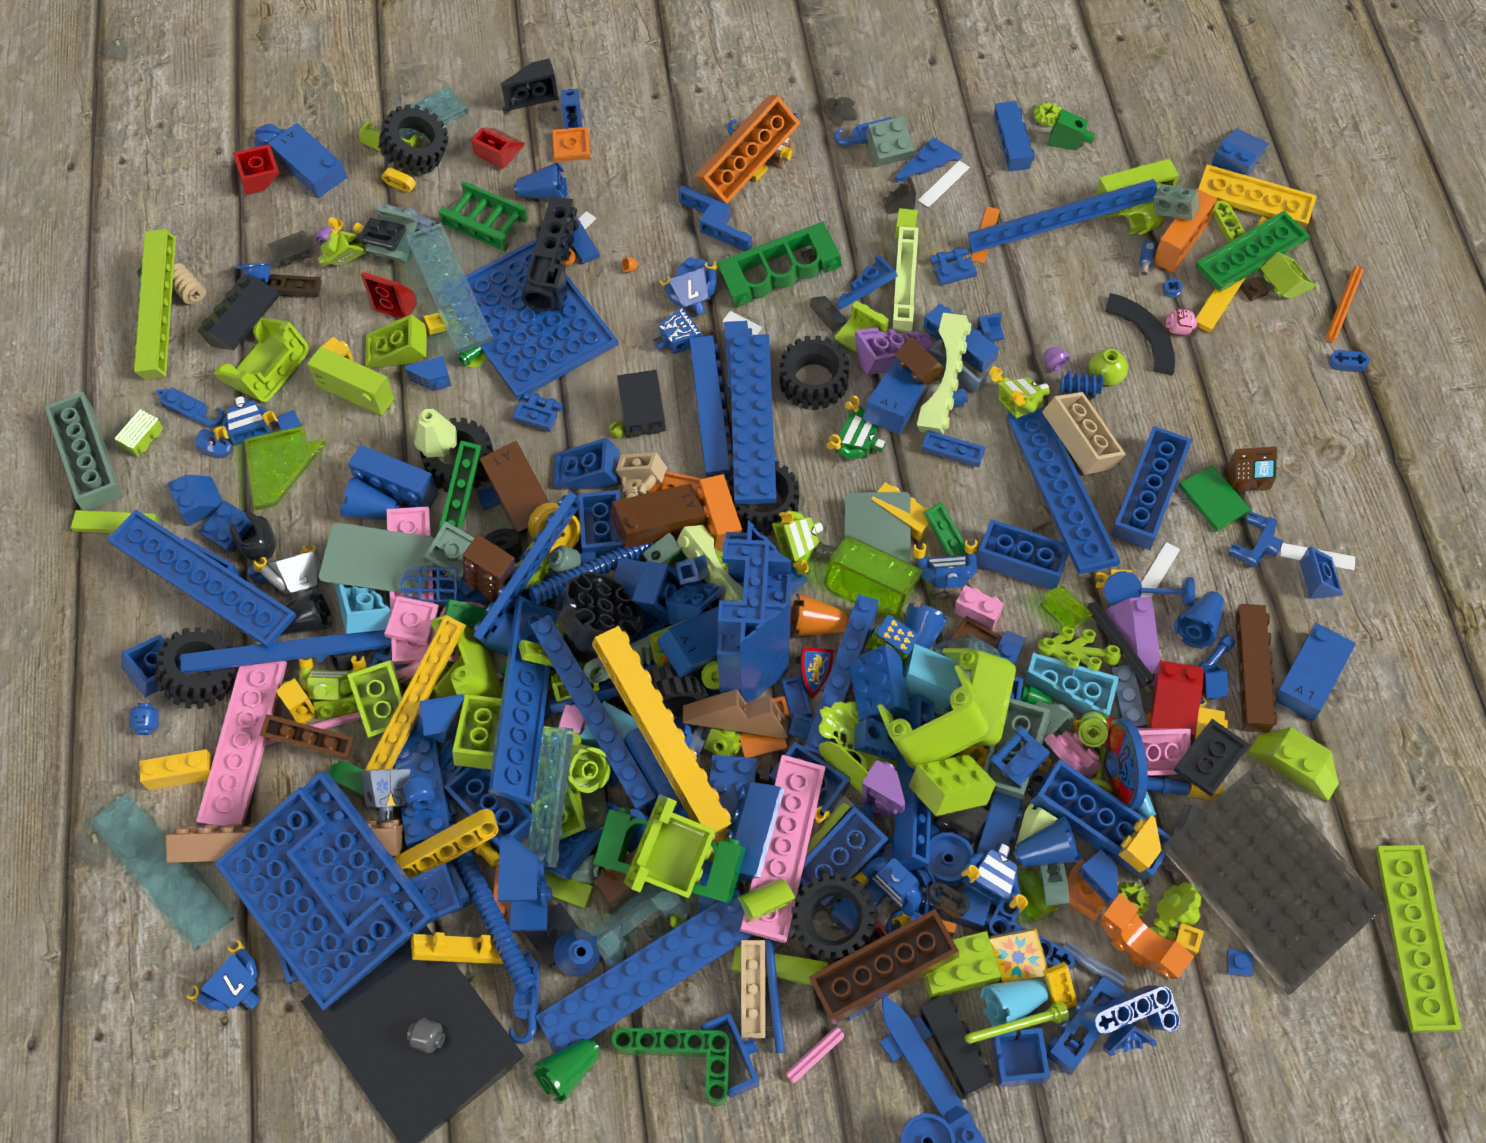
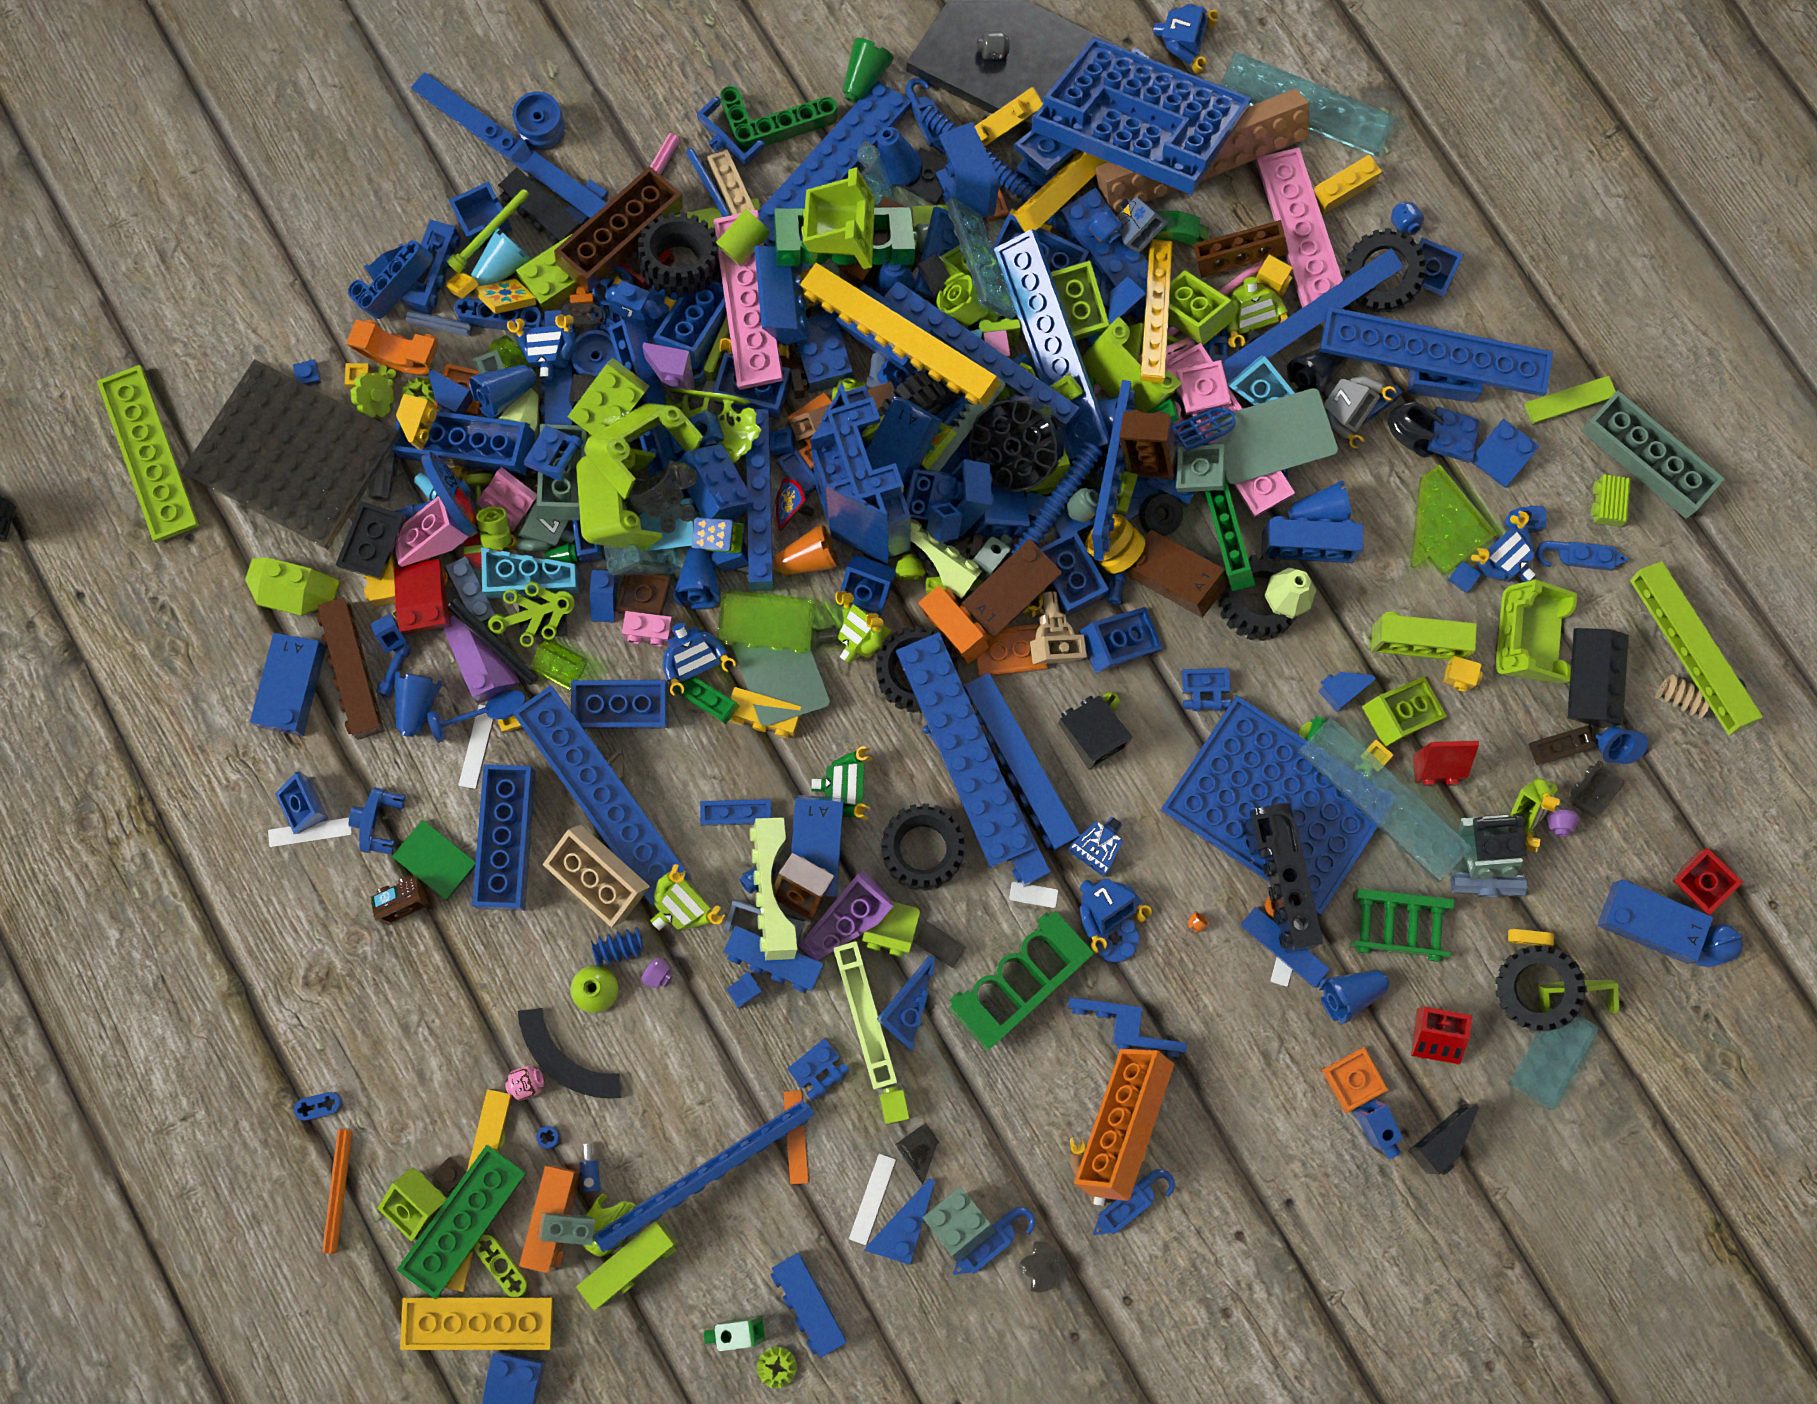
camera: 155 degrees right, 15 degrees up
none -> clear smoke piece [626,460,698,533]

